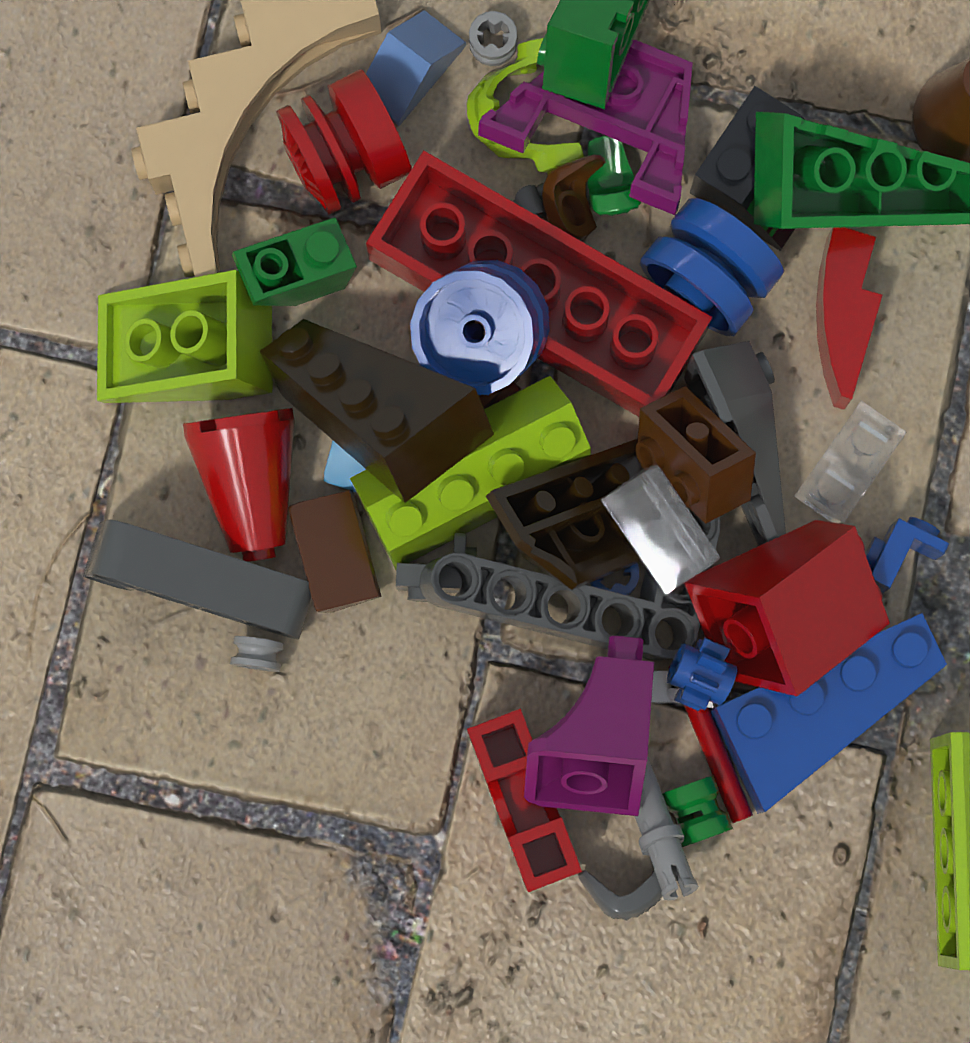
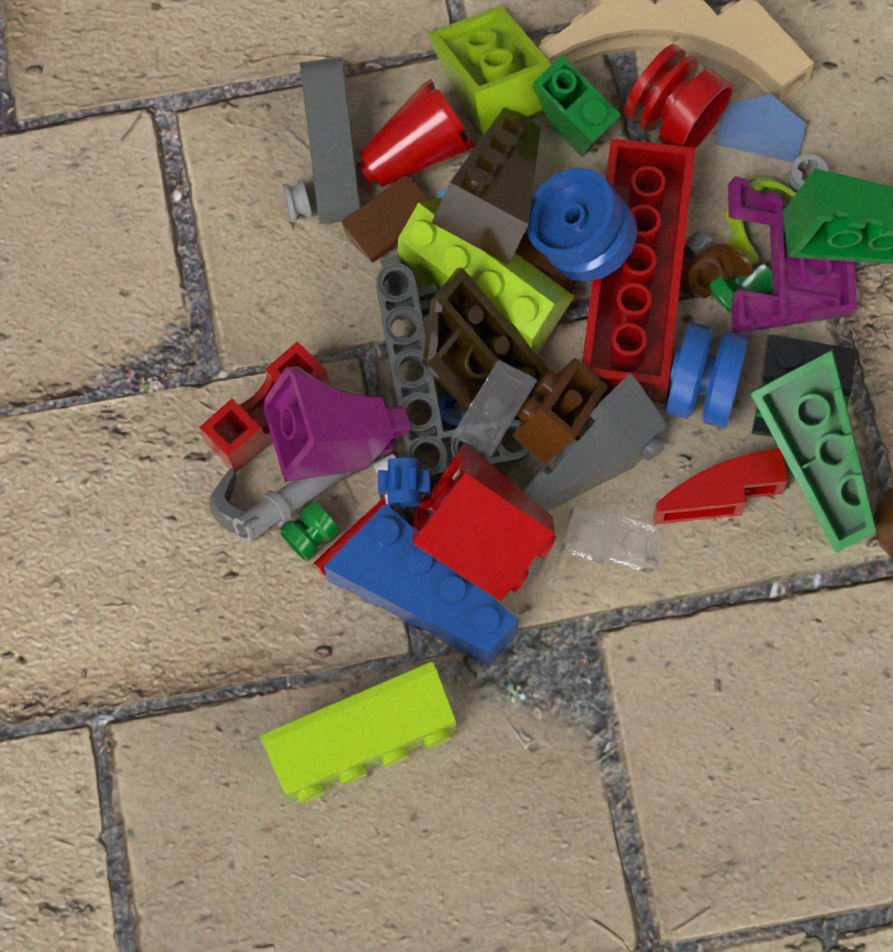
camera: 70 degrees right, 10 degrees down
blue bracket [865,517,949,594] -> none

